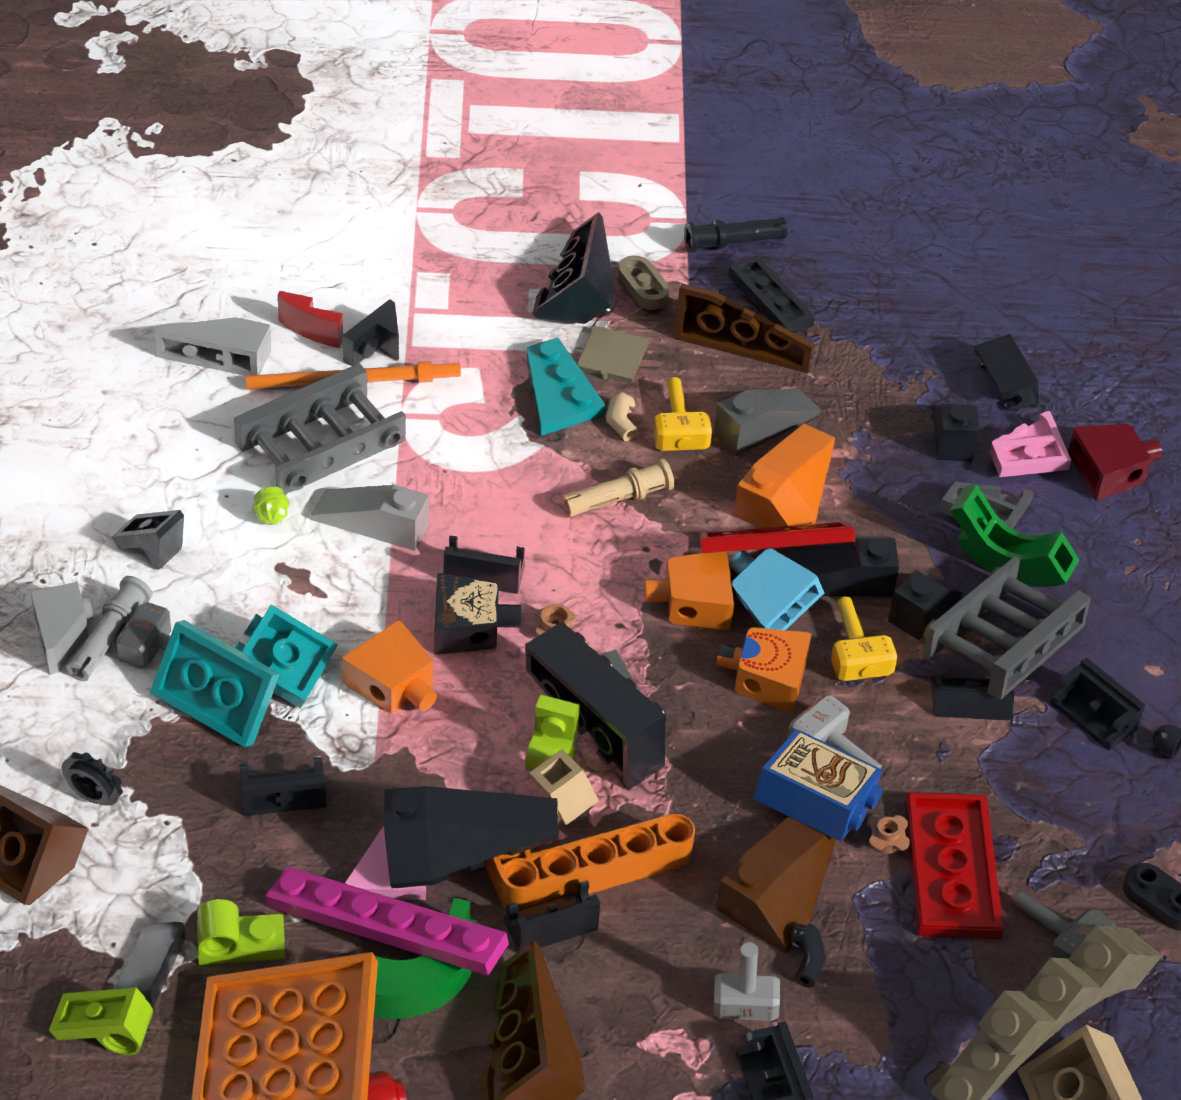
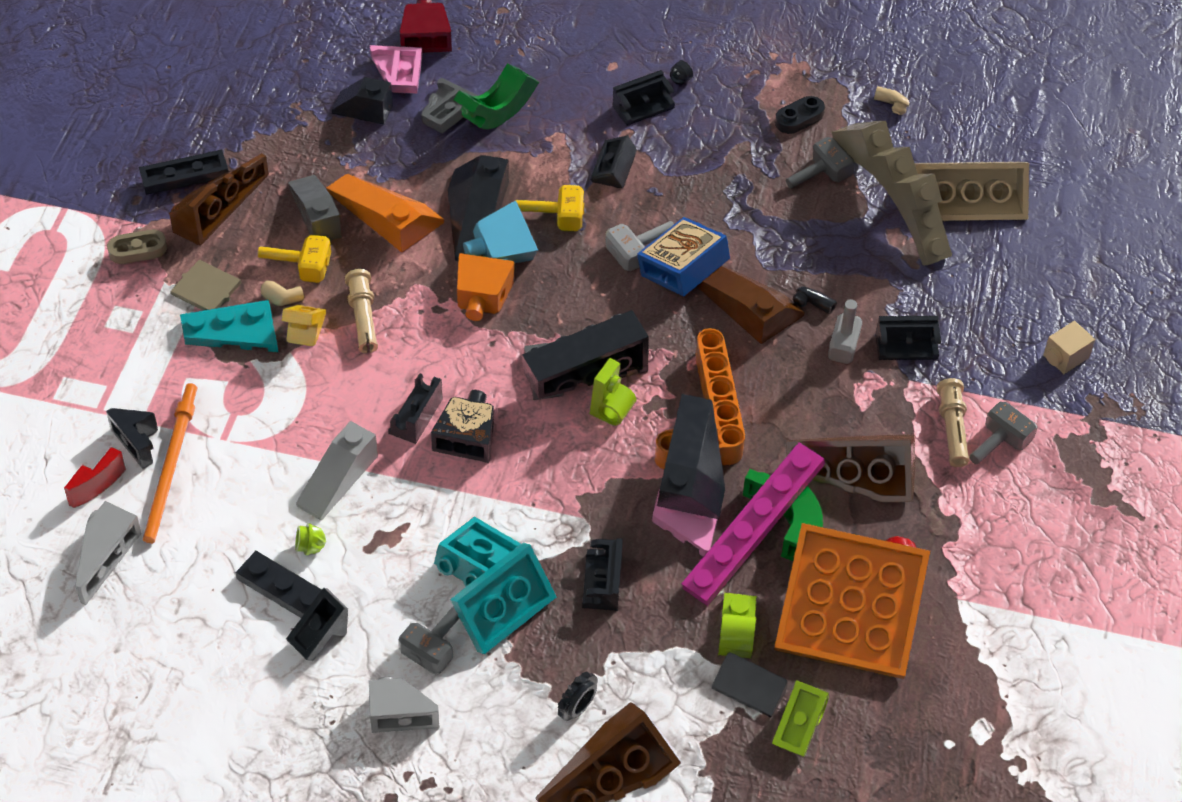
camera: 75 degrees left, 5 degrees up
light grey pin [66,575,153,681] -> none
dark grey fence [234,363,406,495] -> none
orange torso [342,620,437,712] -> none
black hinge [504,880,601,951] -> none
tan brick [529,749,599,825] -> none
black wedge [532,212,615,324] -> none
nougat plate [535,604,576,636] -> none
black pin [684,217,787,253] -> none
red tile [699,521,855,553] -> none
orange torso [716,627,812,713] -> none
nougat plate [867,815,910,854] -> none
black slope [888,570,963,640] -> none
red tile [905,792,1004,939] -> none
dark grey fence [923,557,1091,700] -> none
black hinge [974,334,1039,411] -> none
none -> black plate [235,550,322,618]
none -> yellow slope [282,305,326,346]

